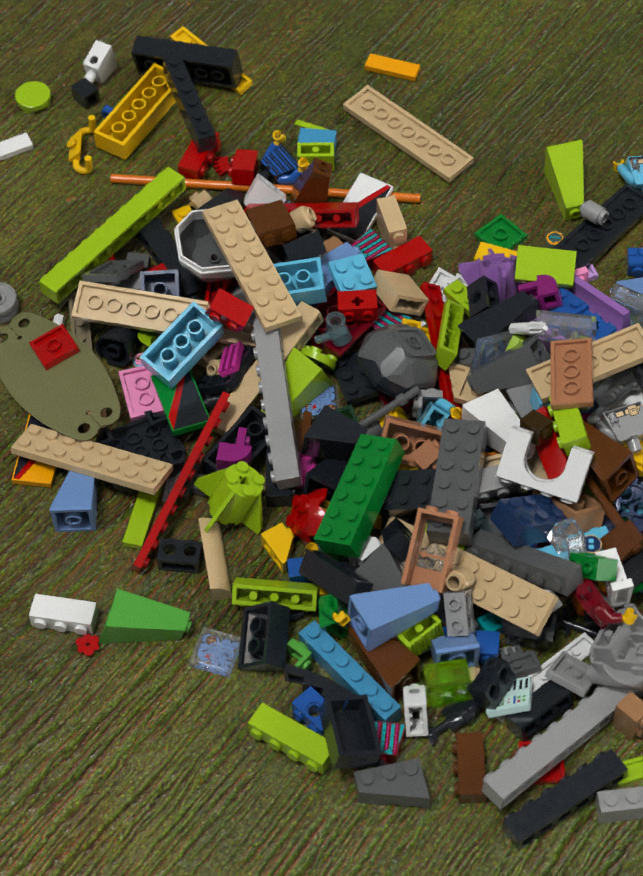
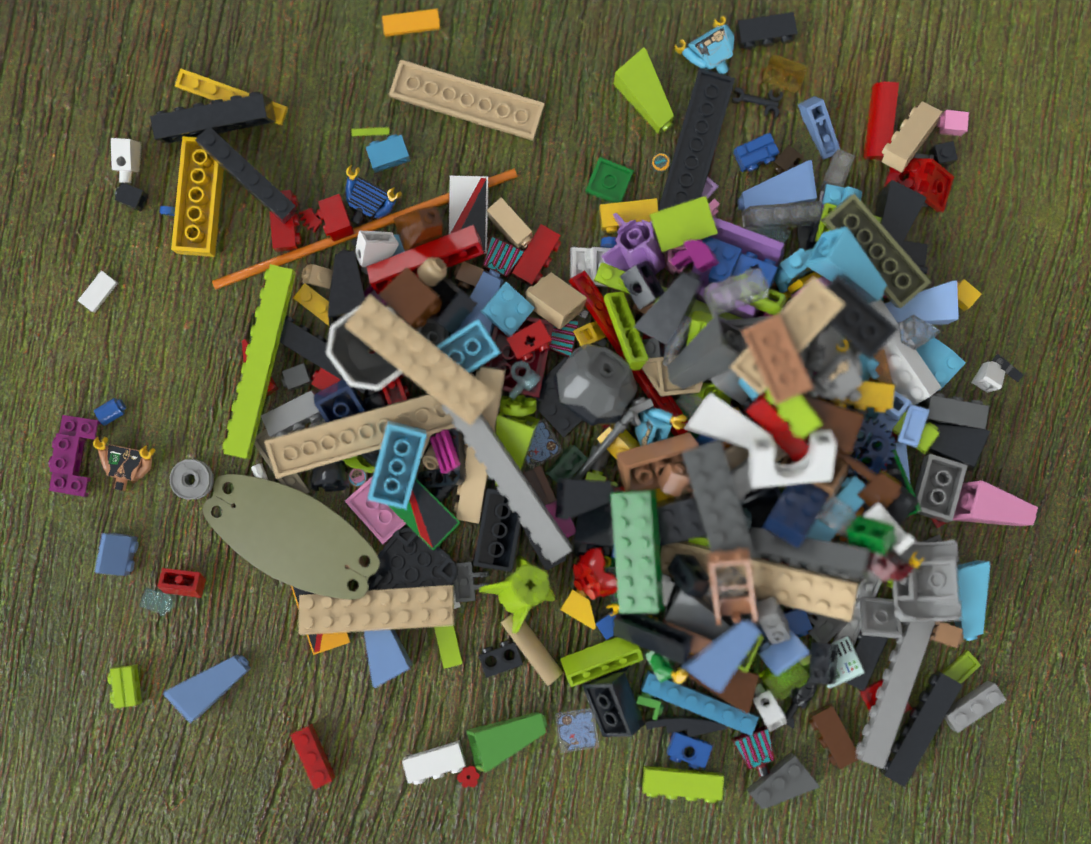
camera: 30 degrees left, 30 degrees up
lime tile [15,81,51,114] -> none
red tile [29,324,80,370] -> none
yellow piece [67,115,96,175] -> none
dark grey plate [83,260,144,285] -> none
red plate [130,391,230,573] -> none
red slope [205,288,254,332] -> none
magenta brick [216,427,252,470] -> none
lime brick [297,142,334,171] -> none
black piece [319,695,382,769] -> none
tan brick [446,567,475,592] -> none
white piece [509,321,548,335] -> none
dark brown brick [520,409,553,446] -> none
light grey brick [579,200,609,225] -> none
dark blue tile [580,535,602,554] -> none

